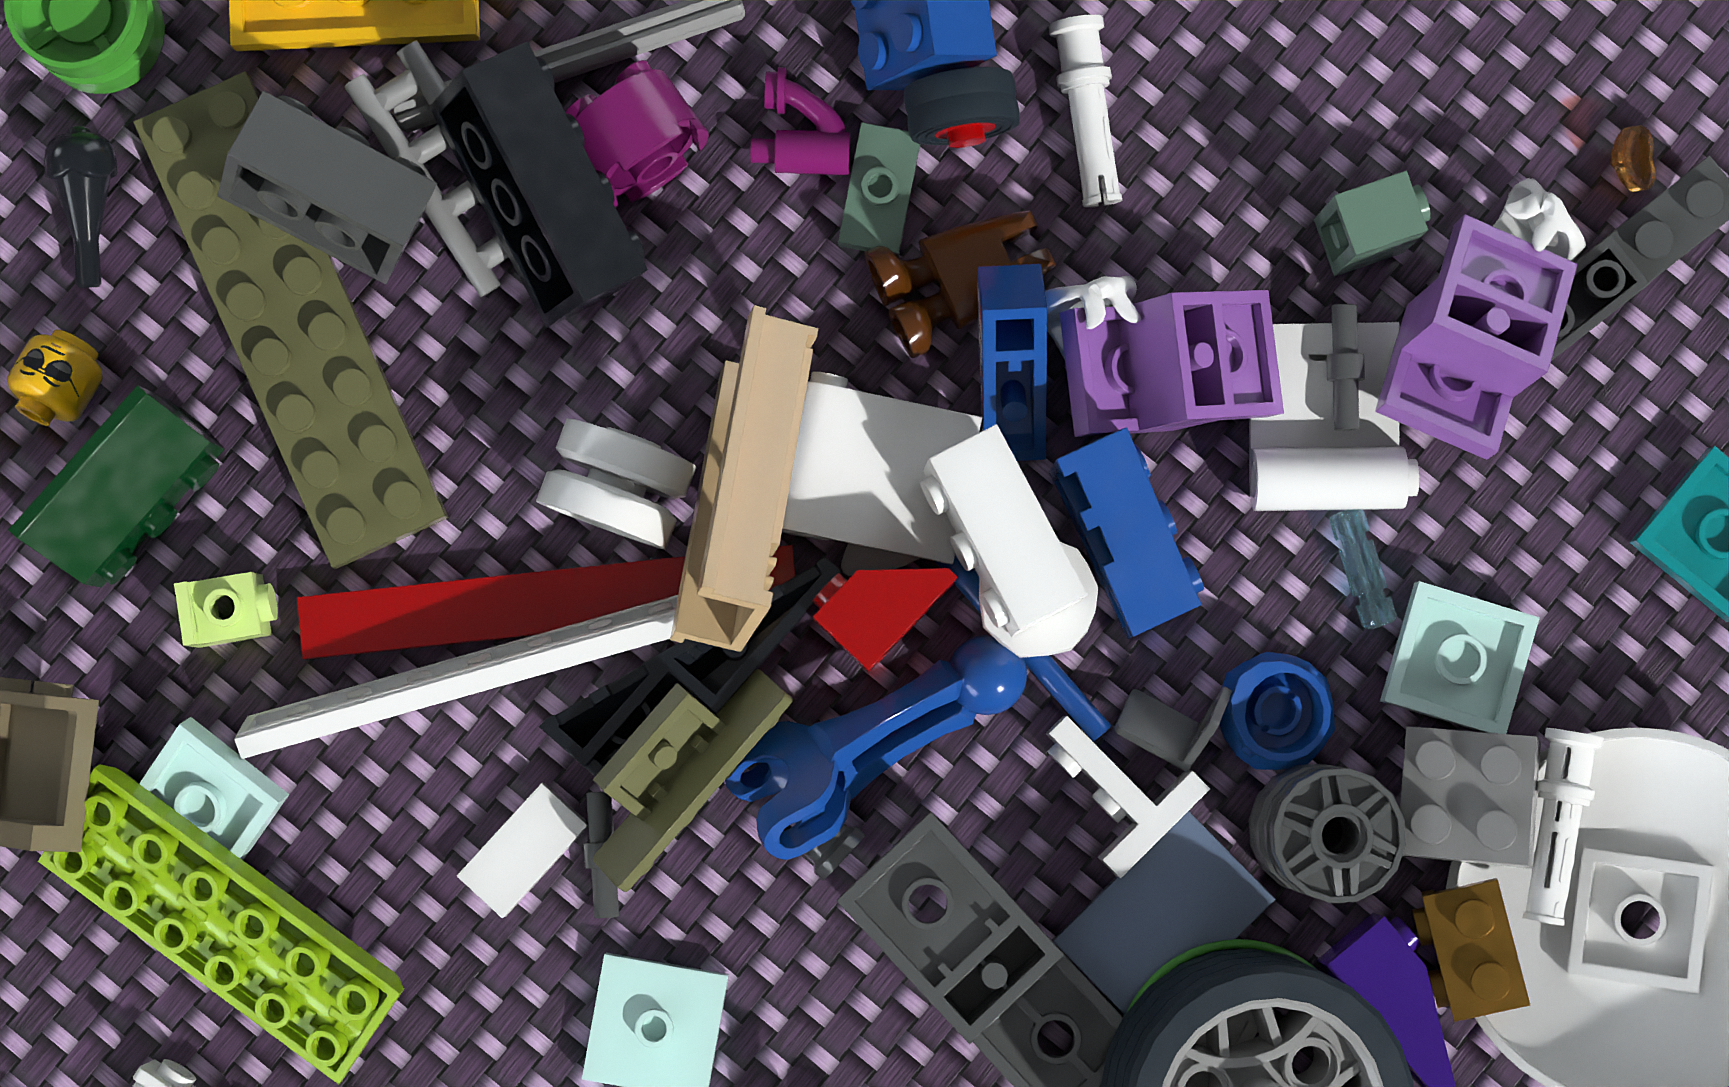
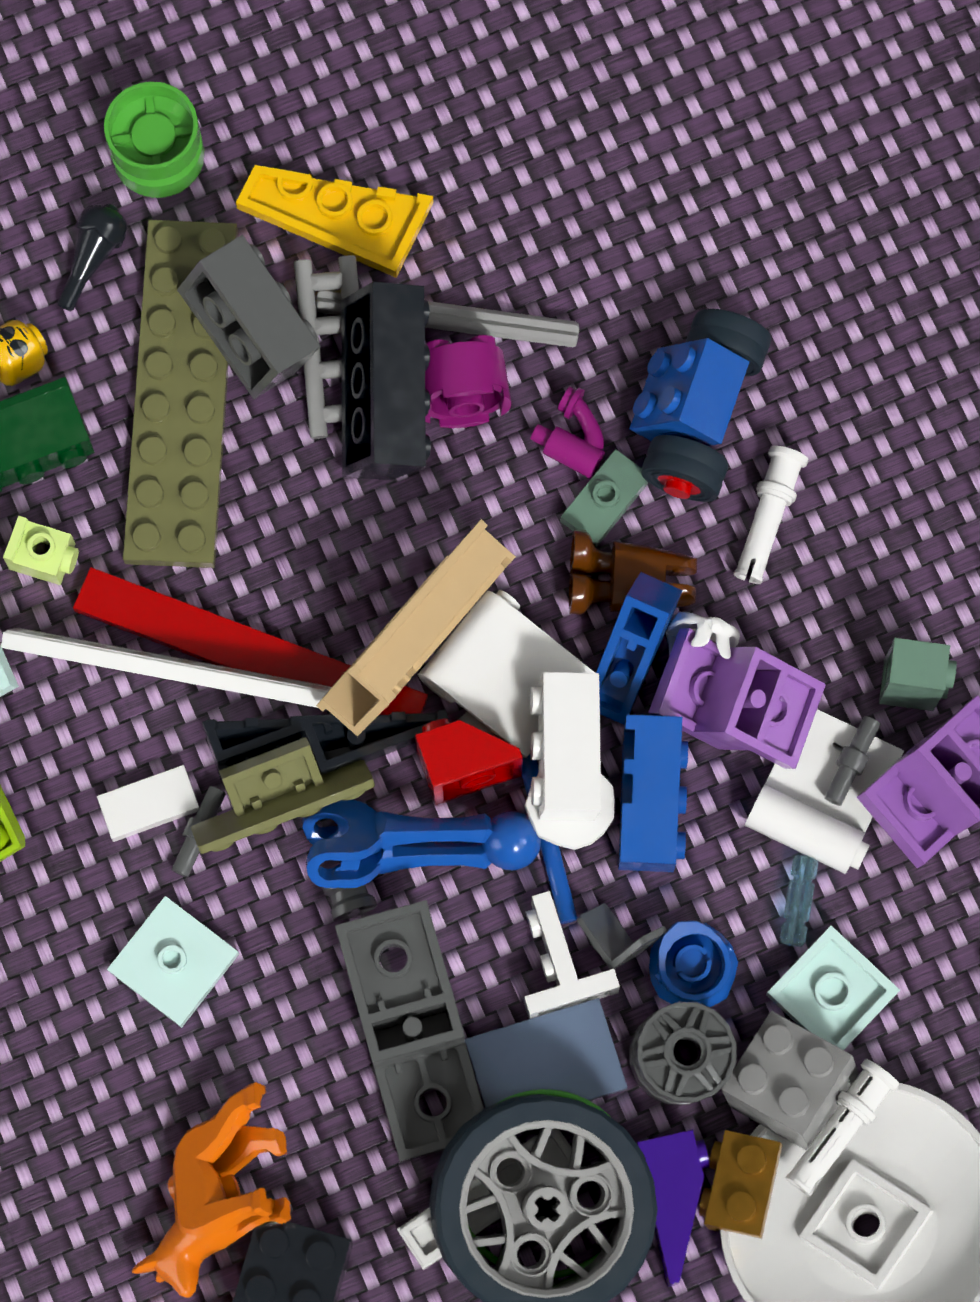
camera: 25 degrees right, 10 degrees down
white wheel [536,418,697,550] -> none

